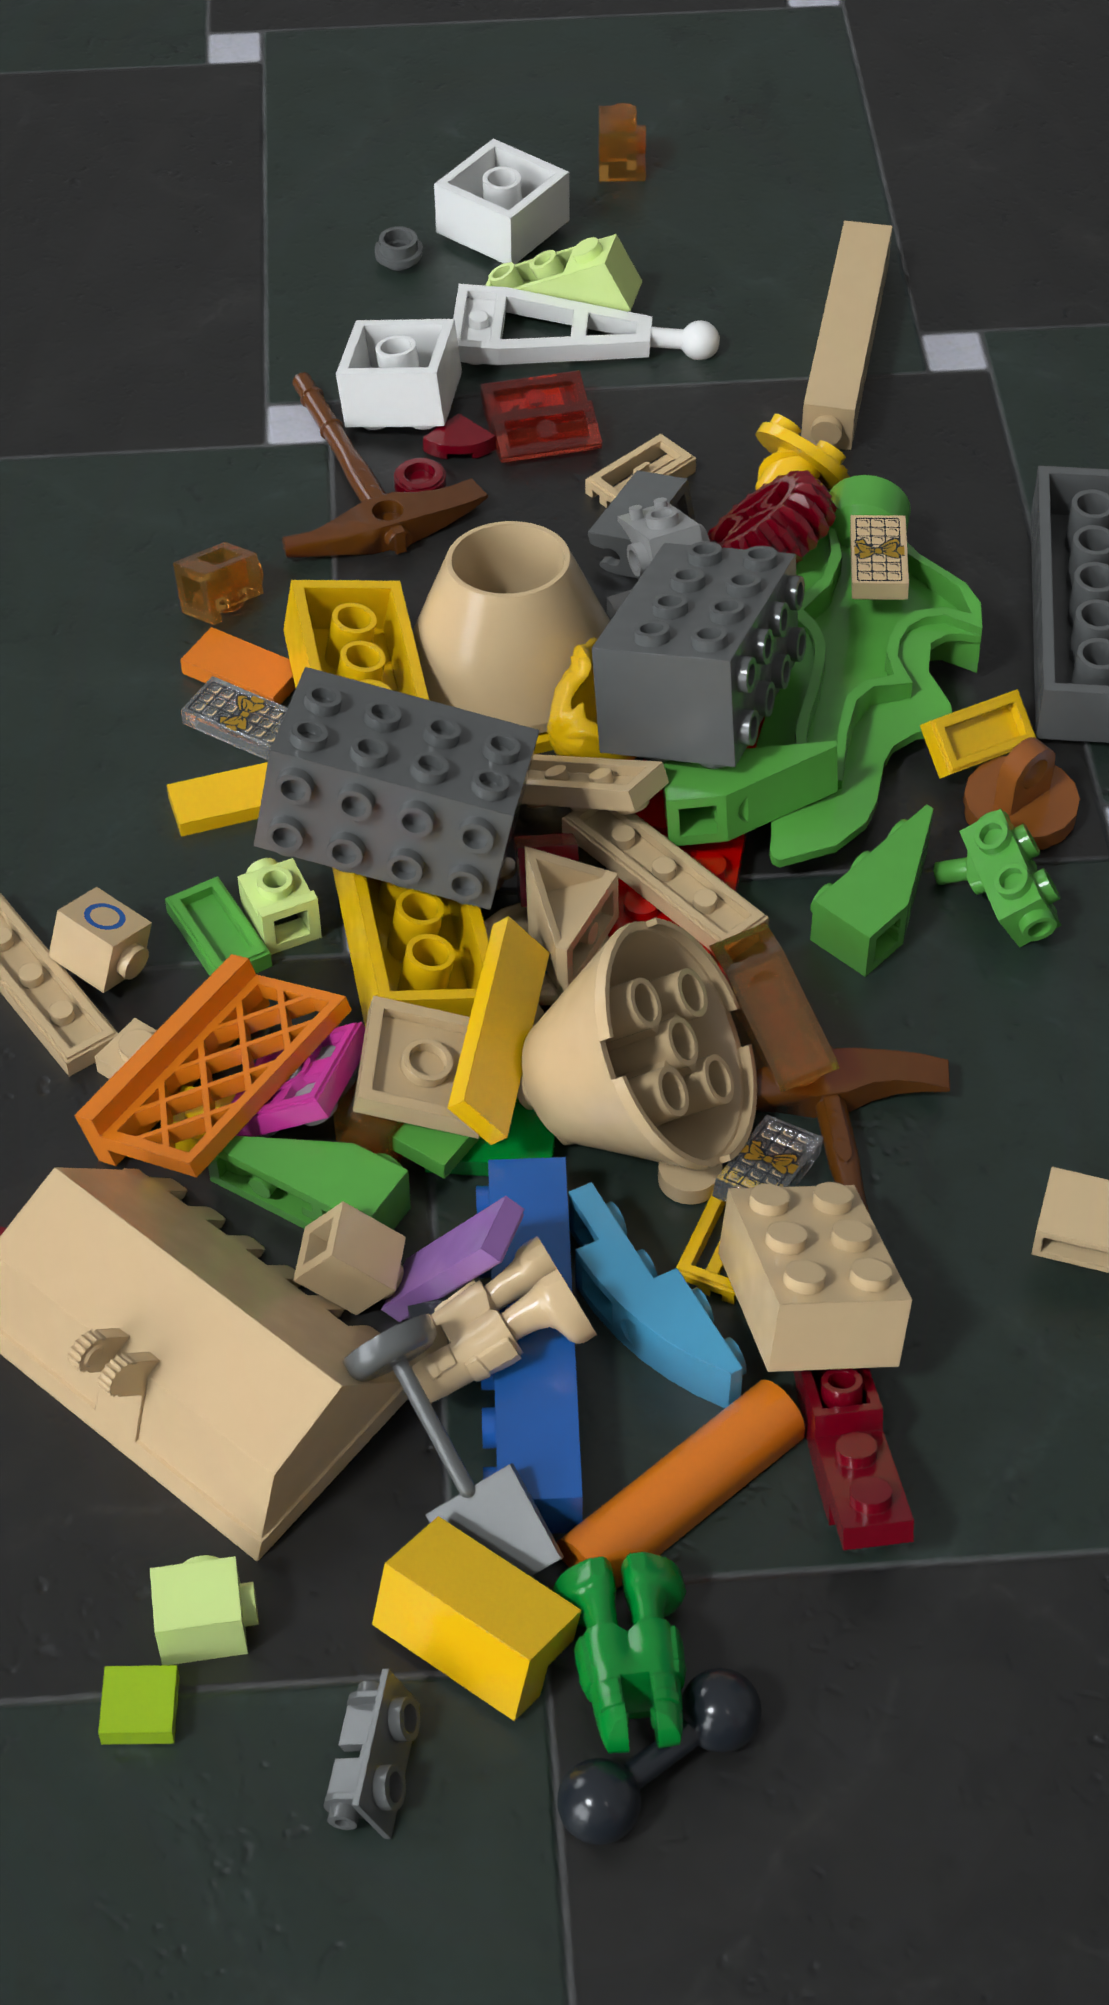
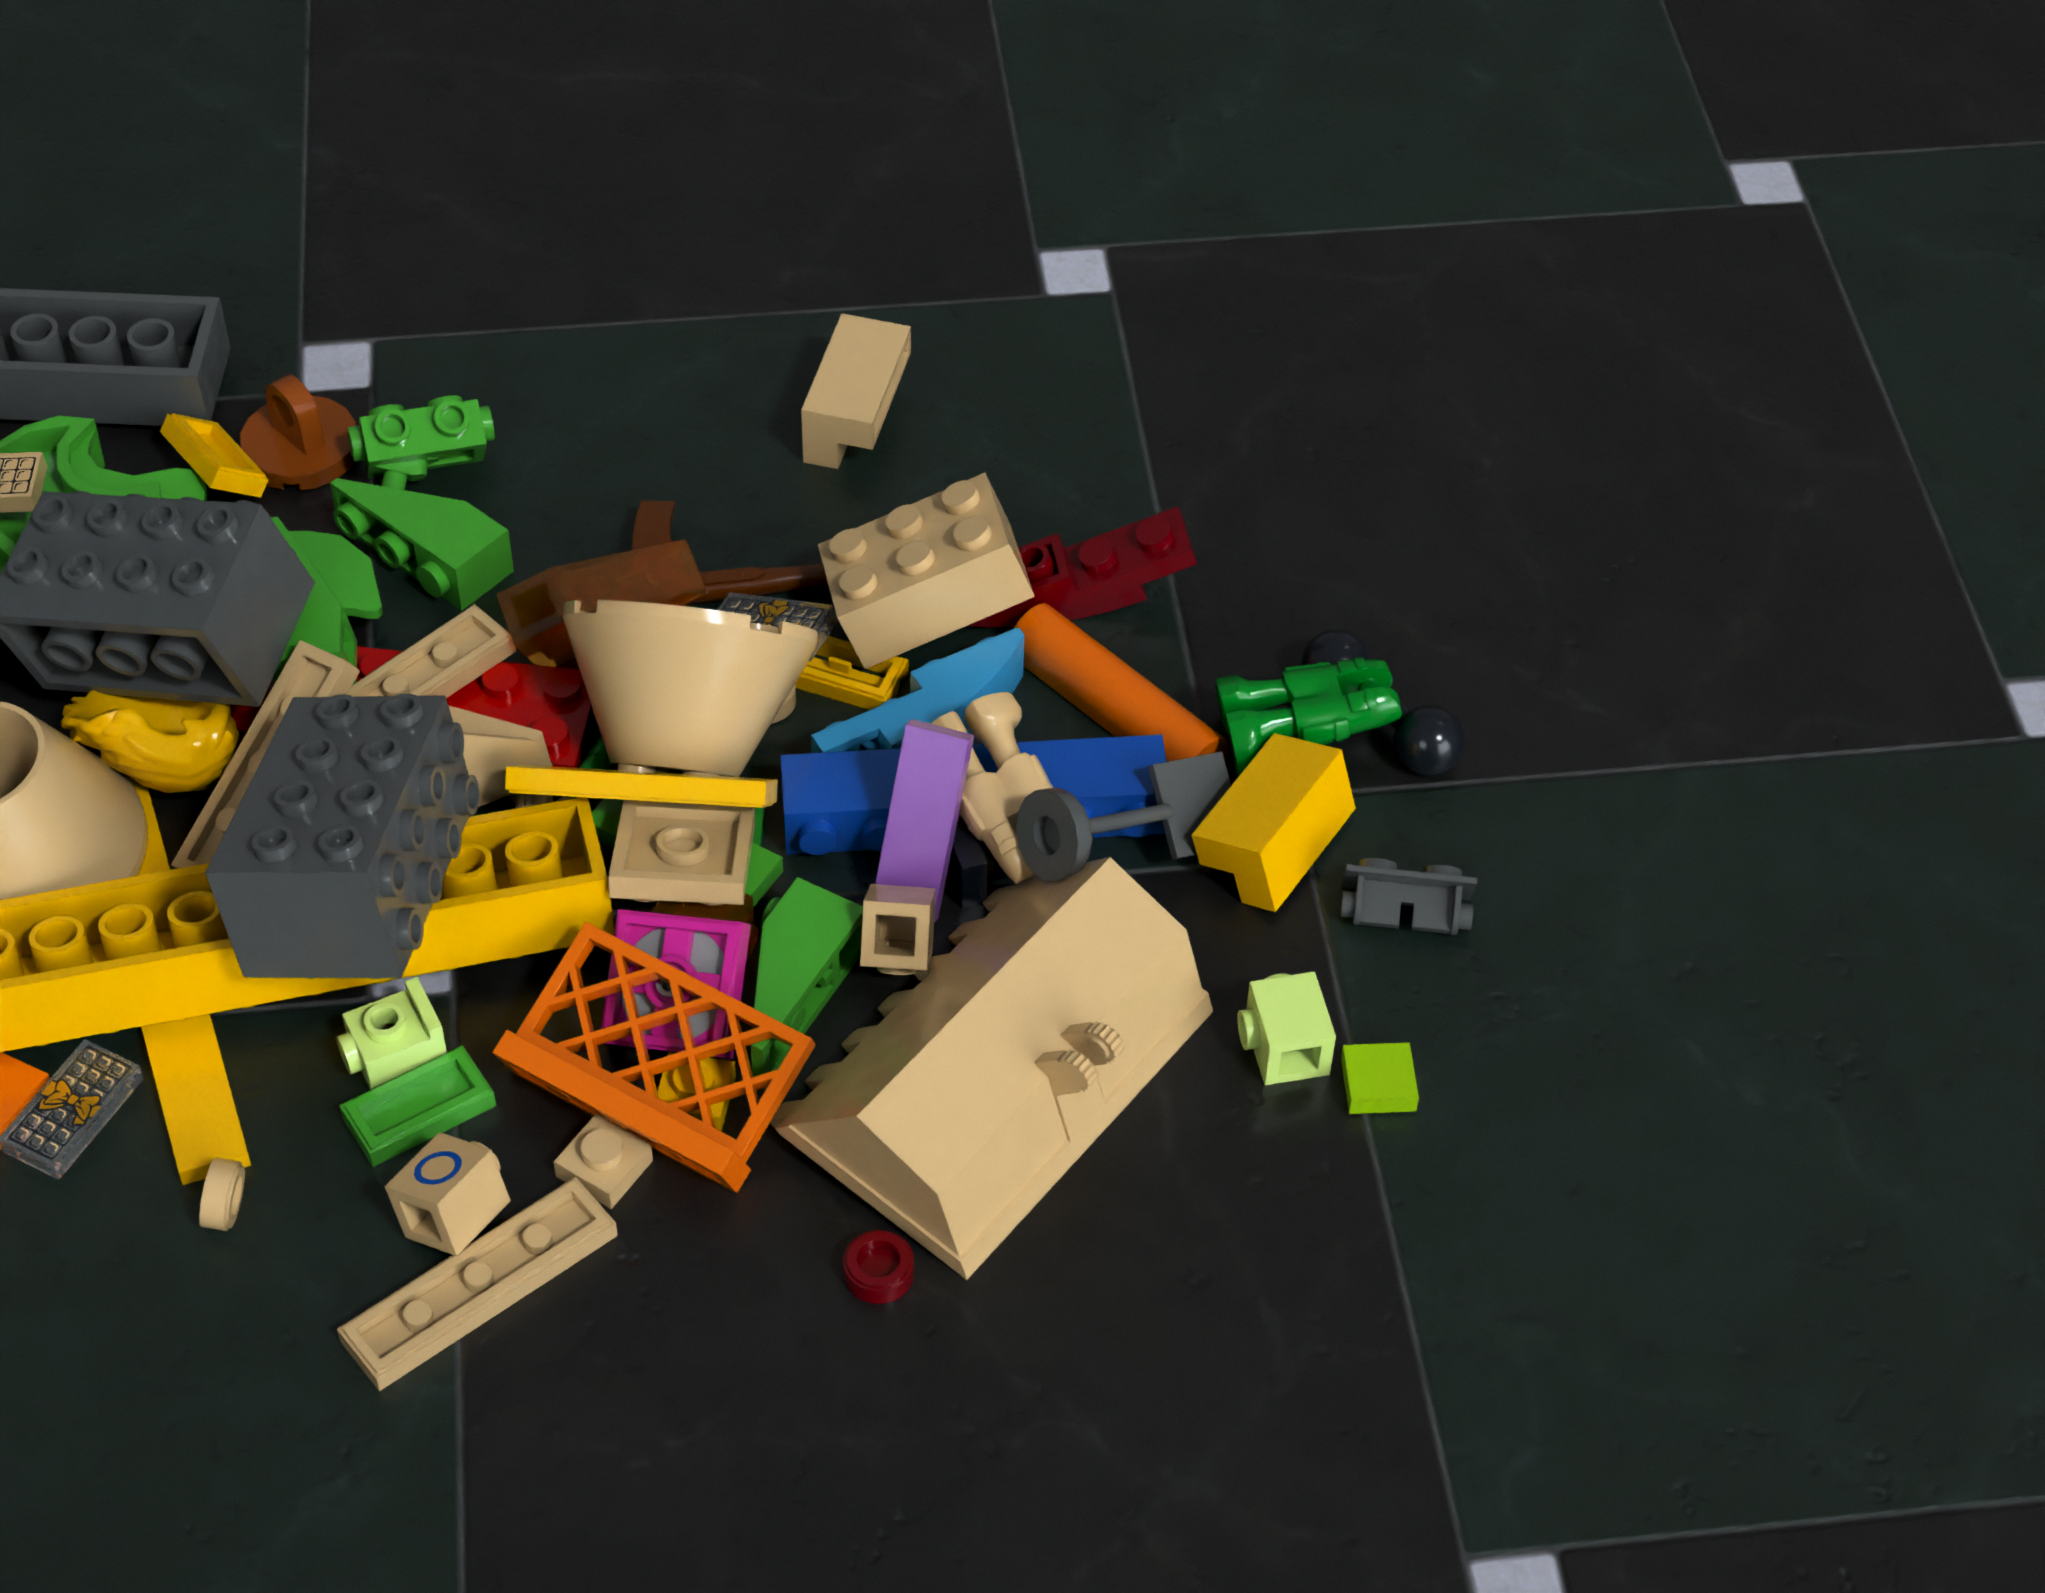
camera: 95 degrees left, 0 degrees up
none -> tan tile [199,1157,245,1231]

